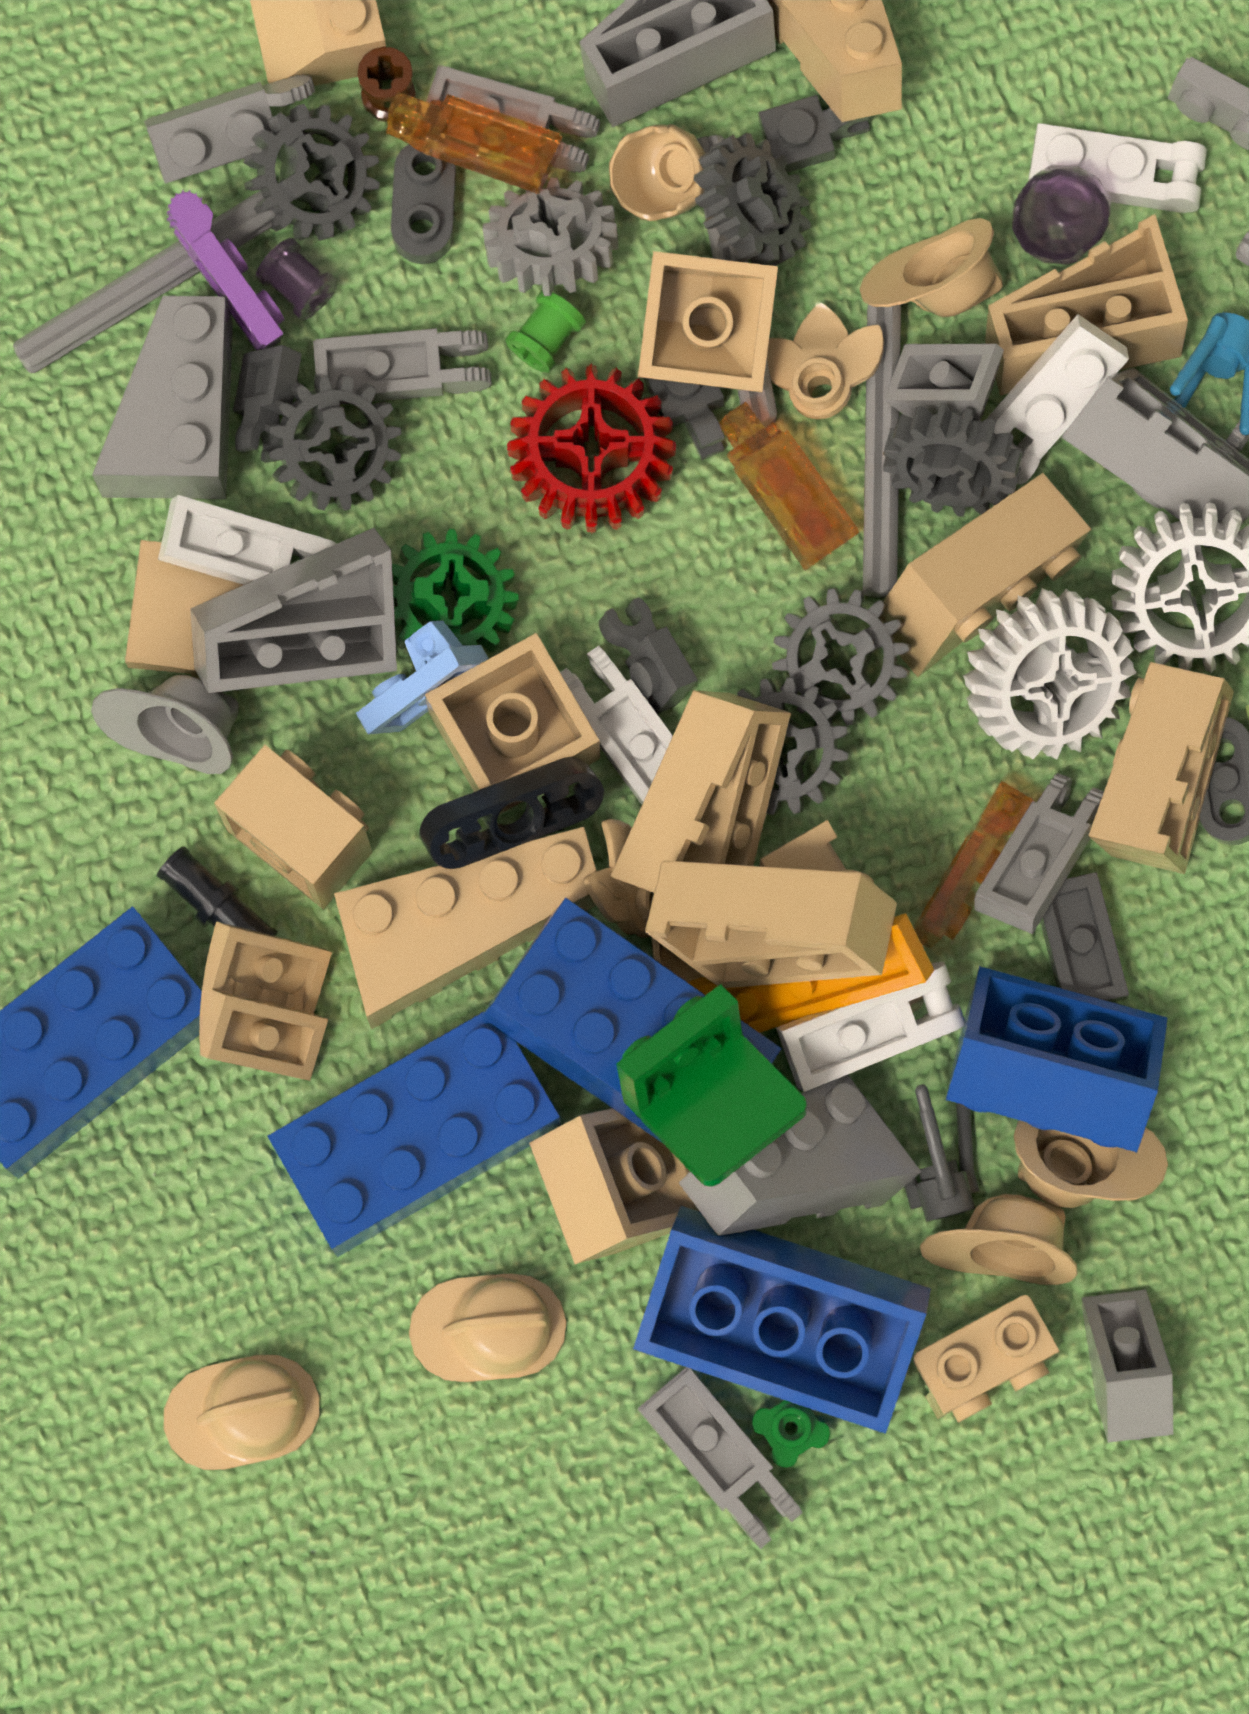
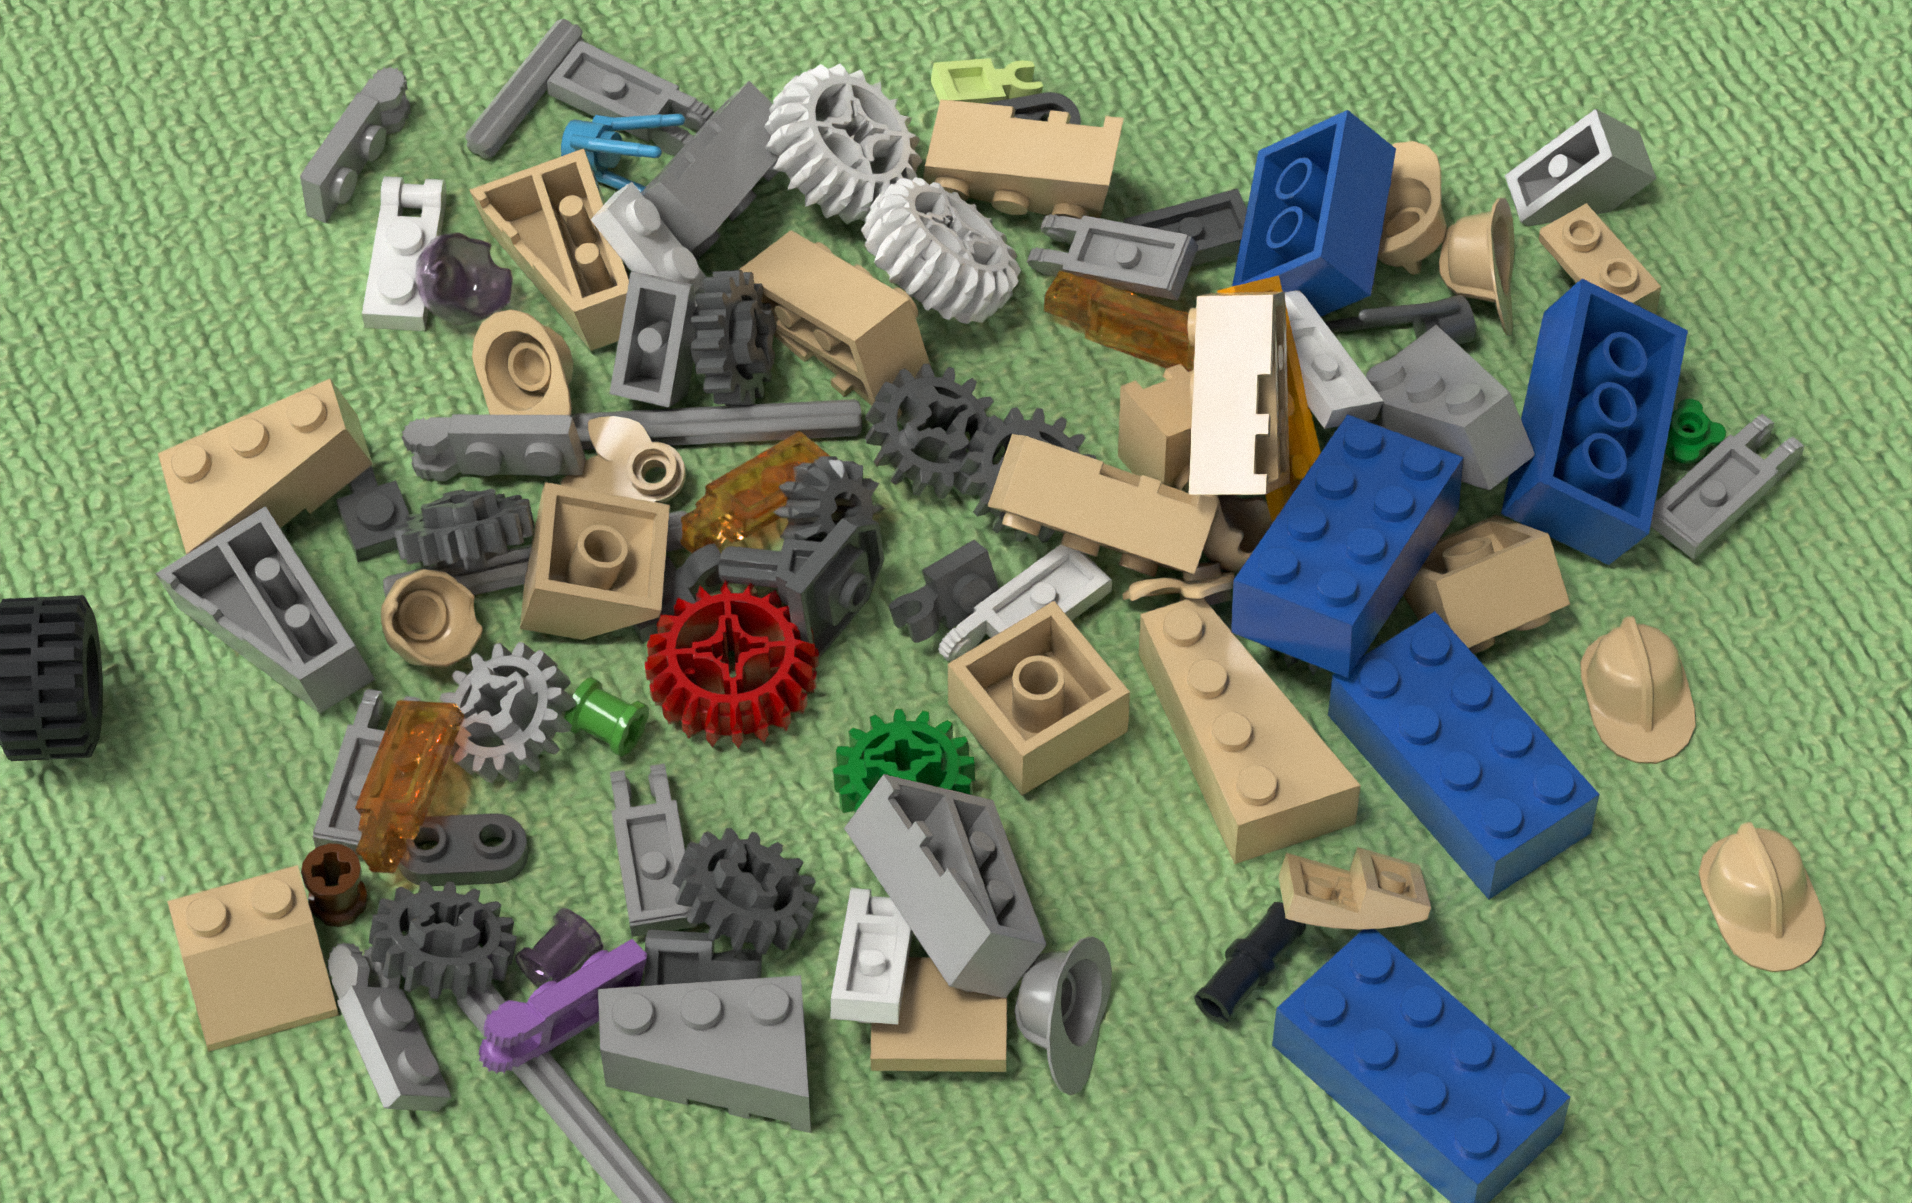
camera: 95 degrees left, 20 degrees down
tan brick [214,745,373,910] -> none
light blue hinge [356,621,489,734] -> none
black beam [419,757,604,869] -> none
green bracket [616,984,807,1187] -> none
none -> light grey hinge [402,414,586,481]
none -> dark grey piece [719,515,884,659]
none -> dark grey gear [774,456,886,542]

